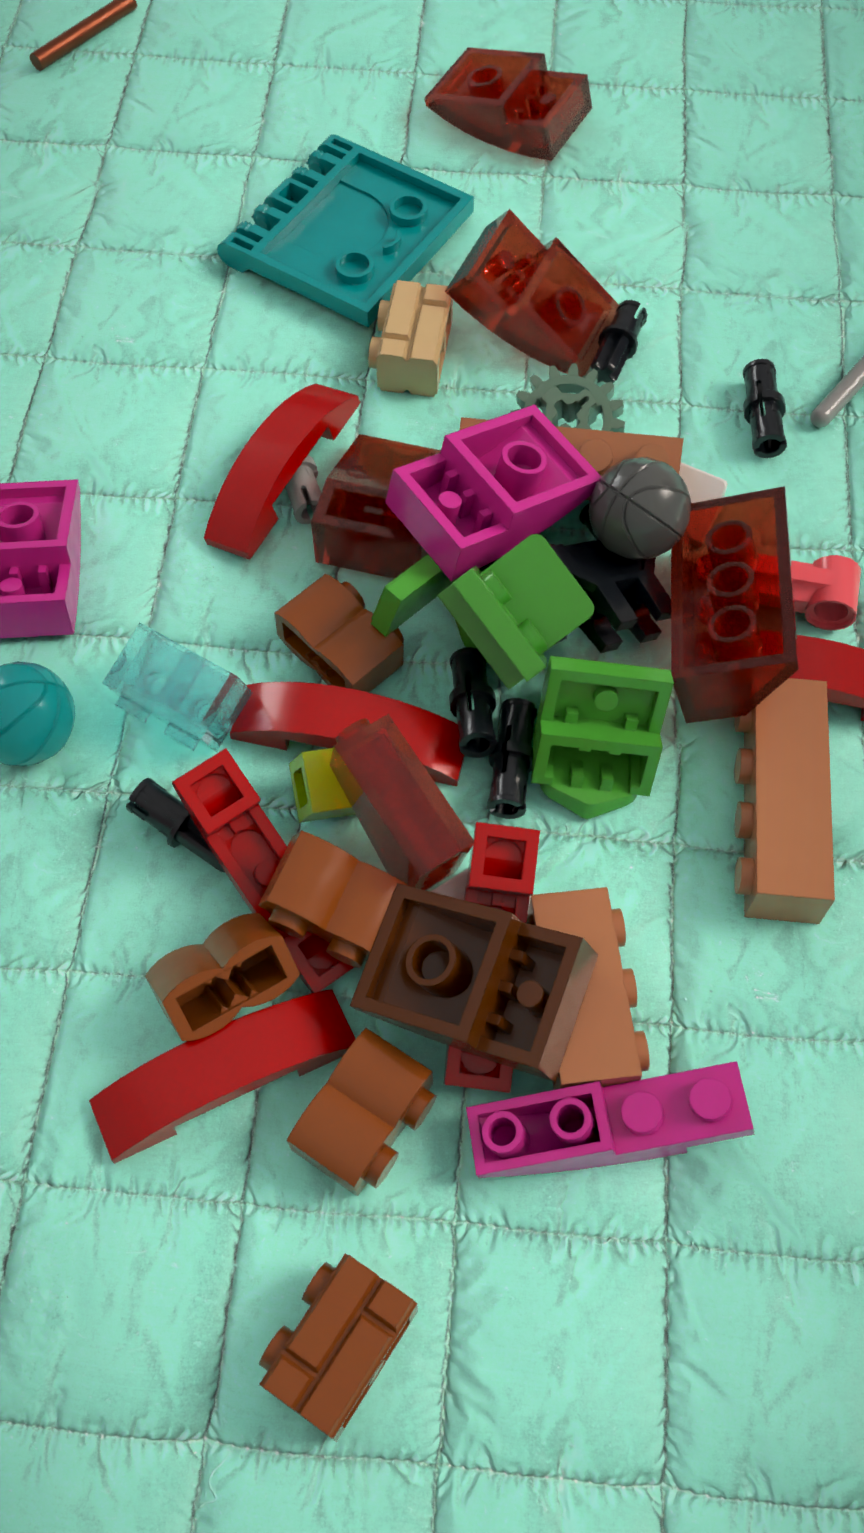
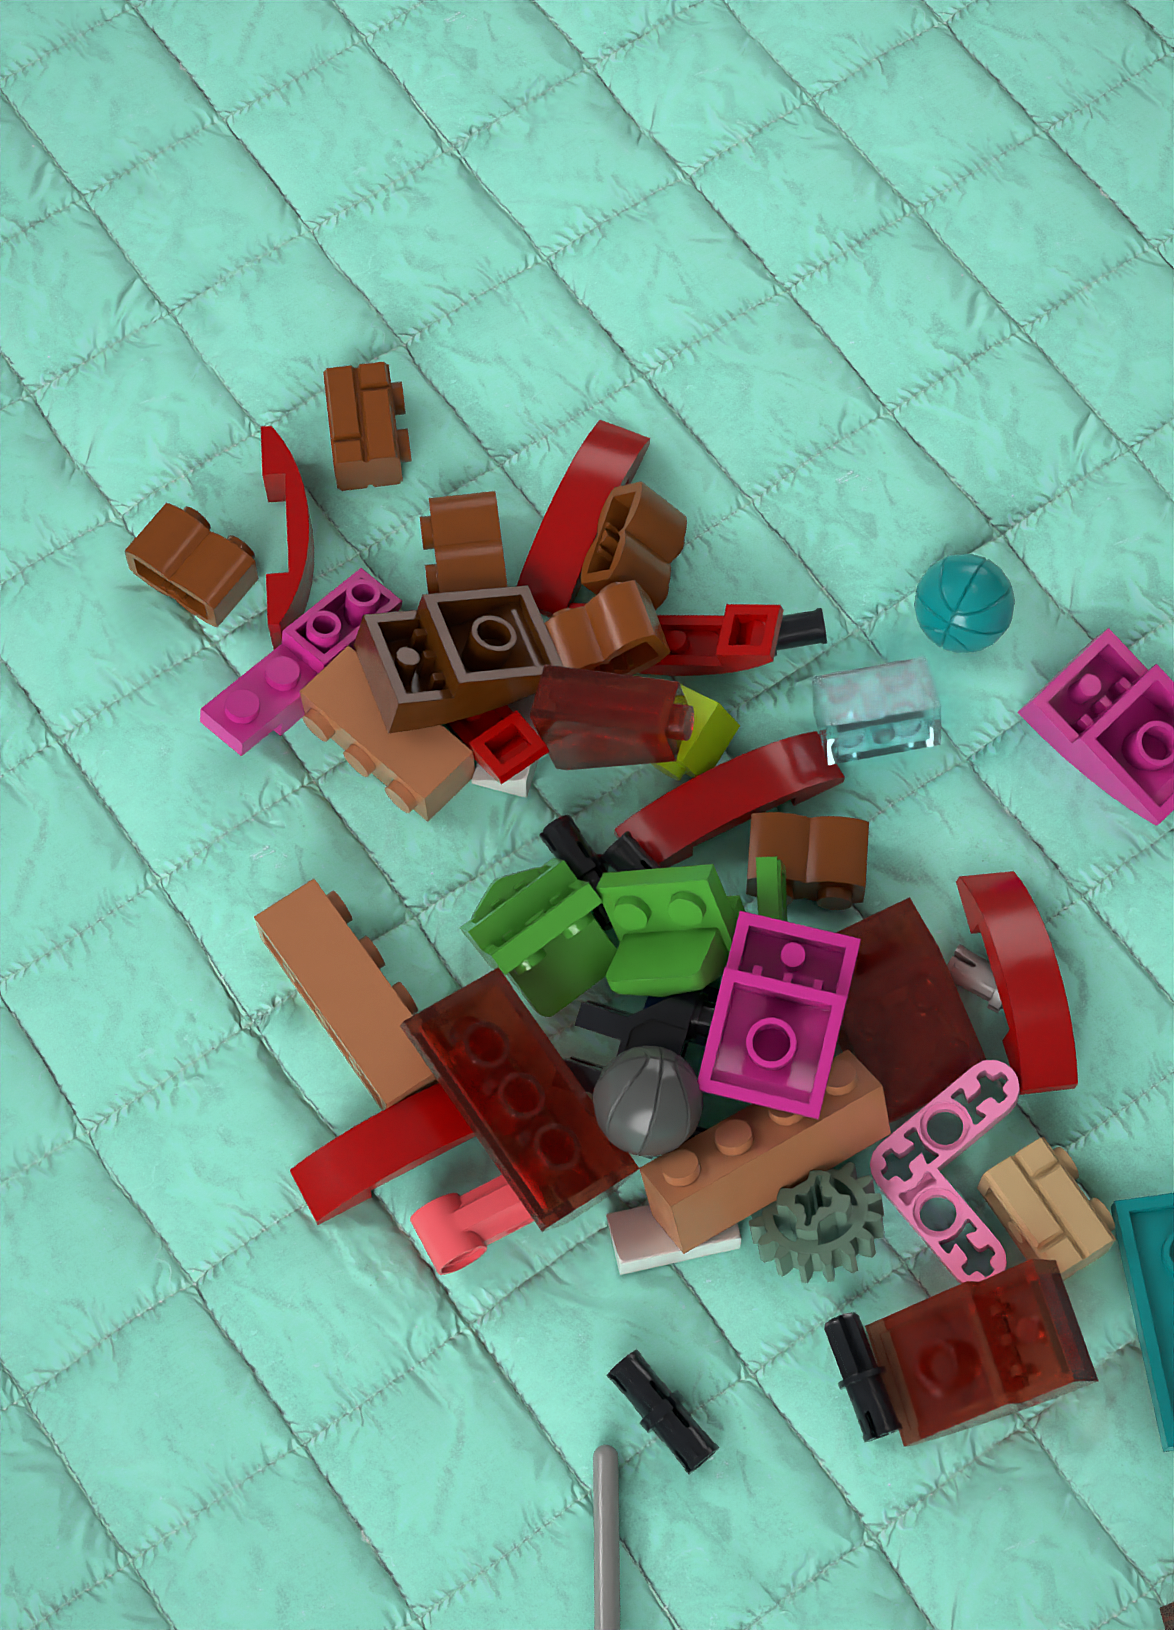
camera: 140 degrees right, 5 degrees up
none -> dark orange brick [124,502,259,627]
none -> red slope [261,426,314,649]
none -> bright pink beam [870,1060,1020,1292]

